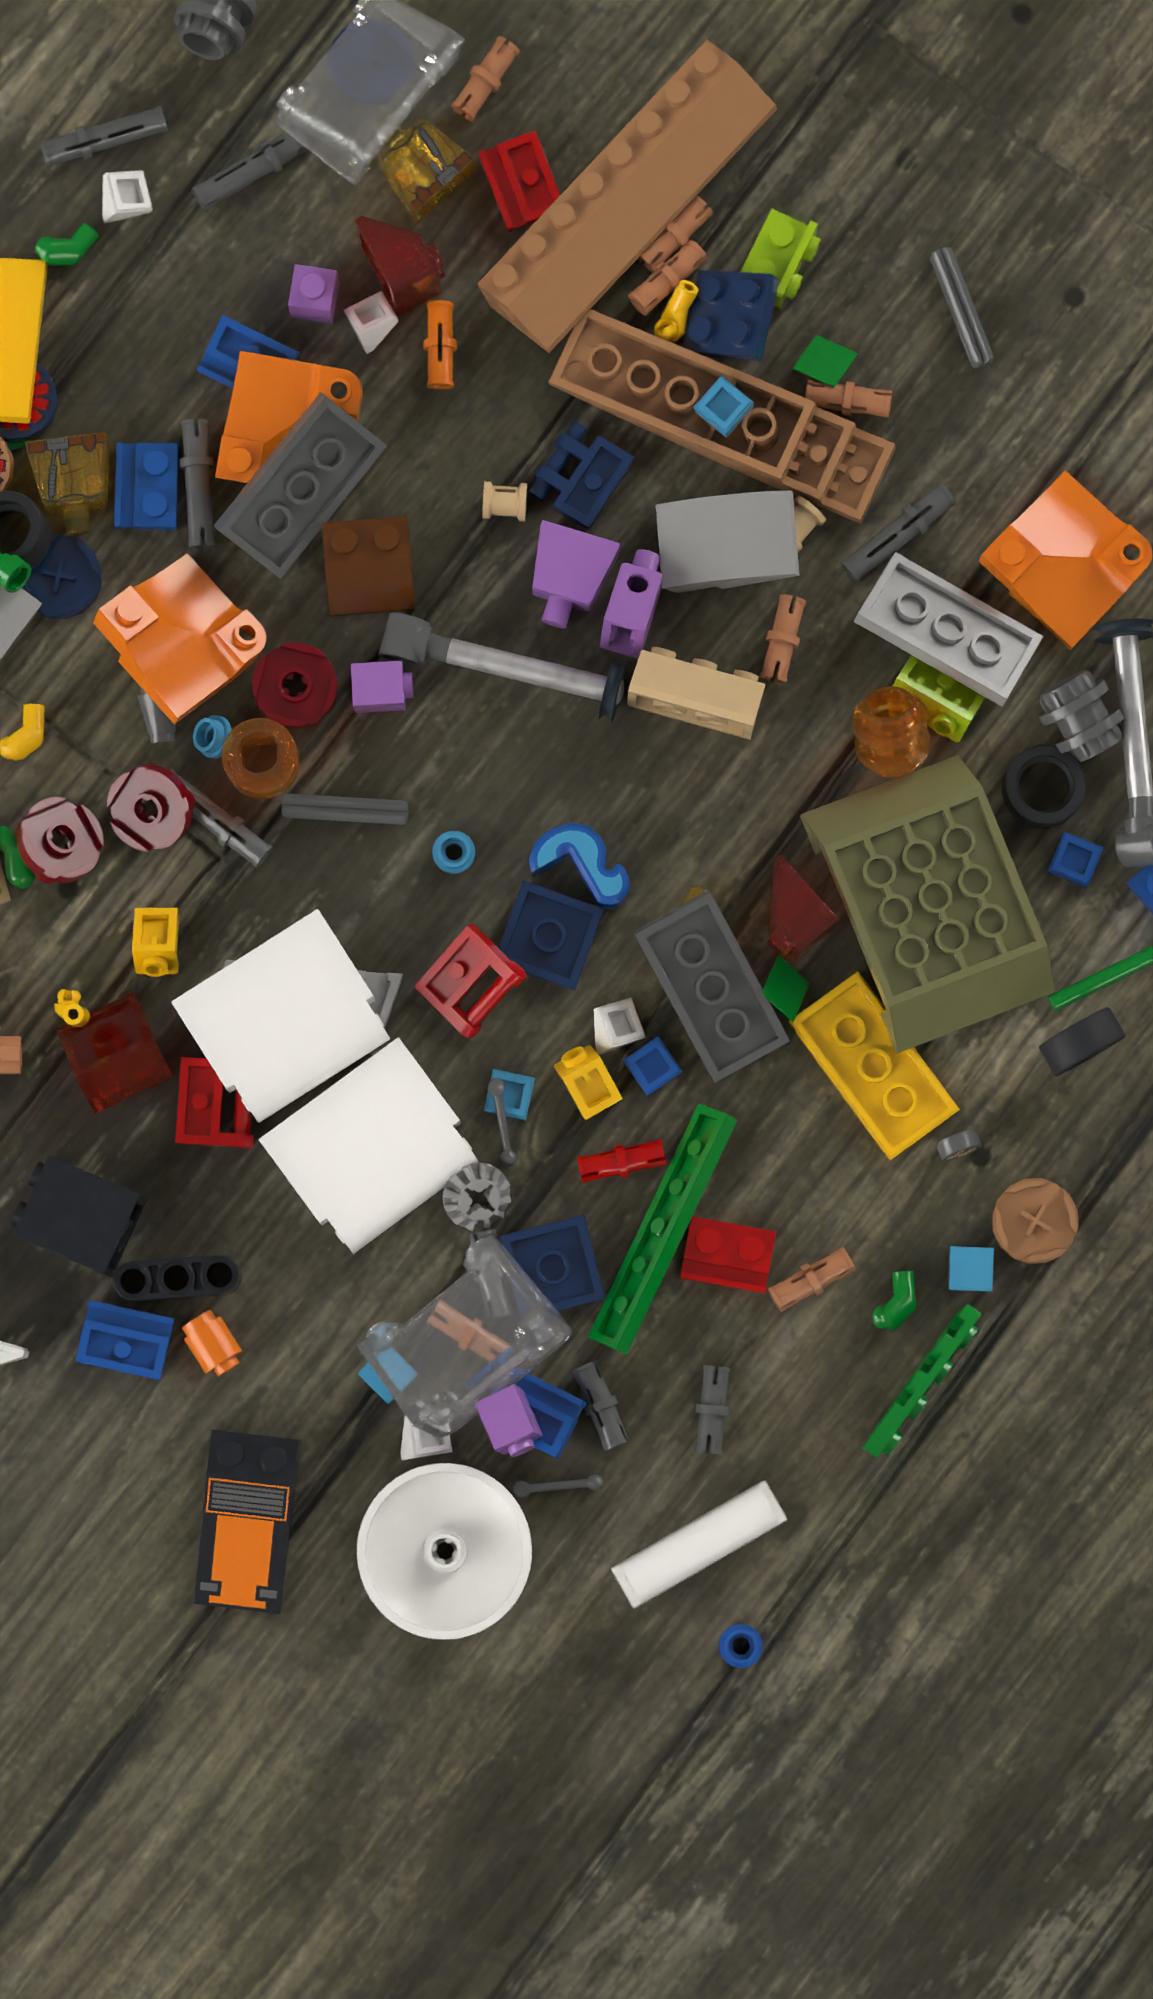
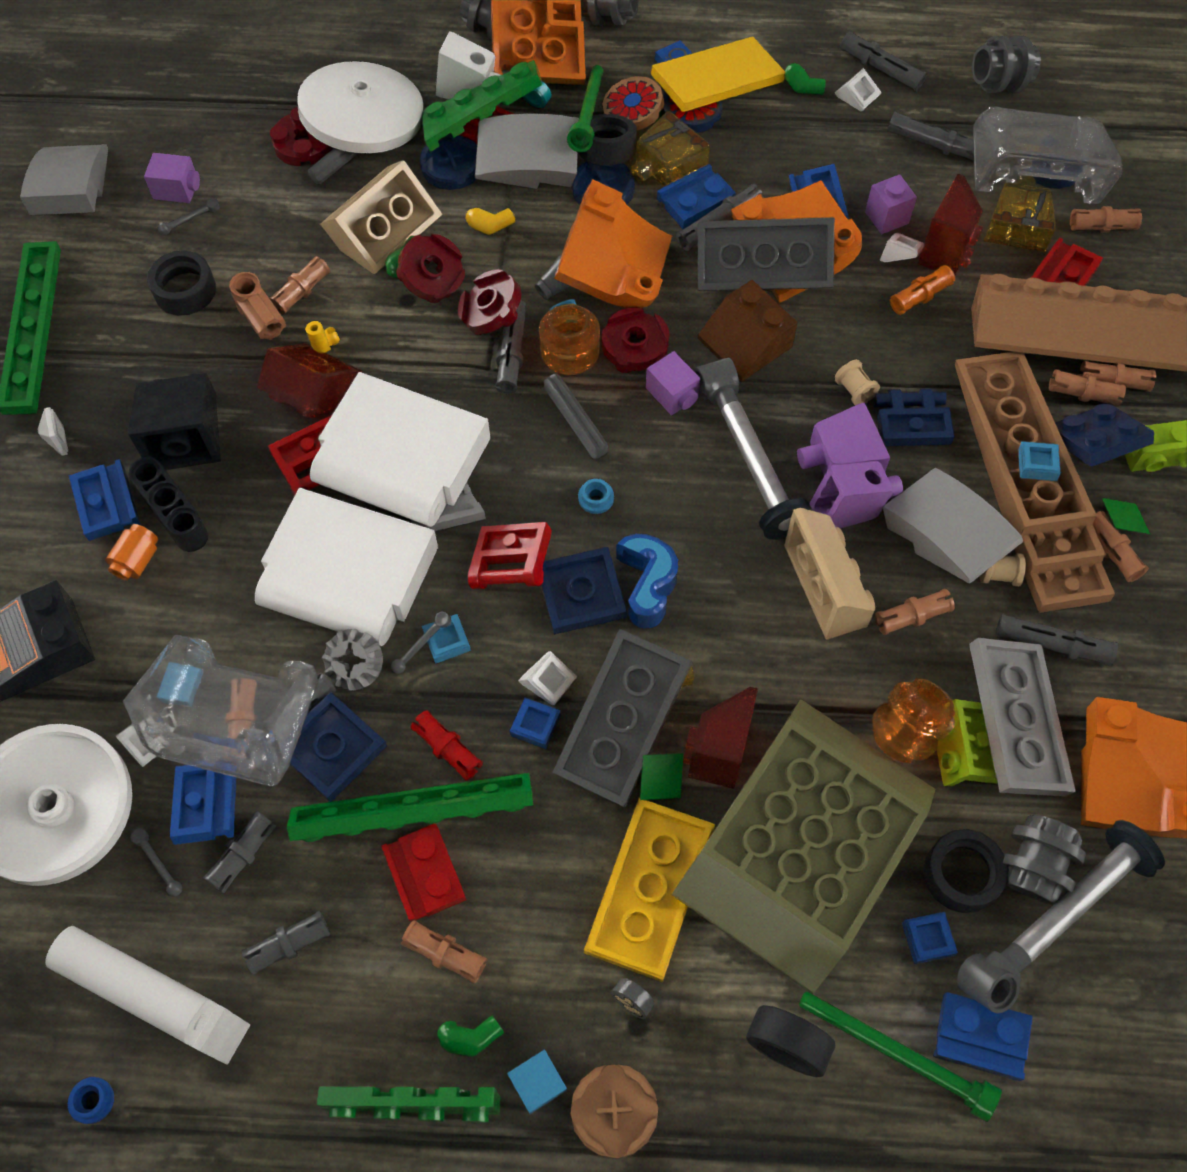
camera: 55 degrees right, 20 degrees down
yellow bracket [132,908,179,977] -> none
medium lavender brick [474,1384,543,1457] -> none
yellow bracket [554,1045,623,1120] -> none
yellow arm [654,280,698,343] -> none

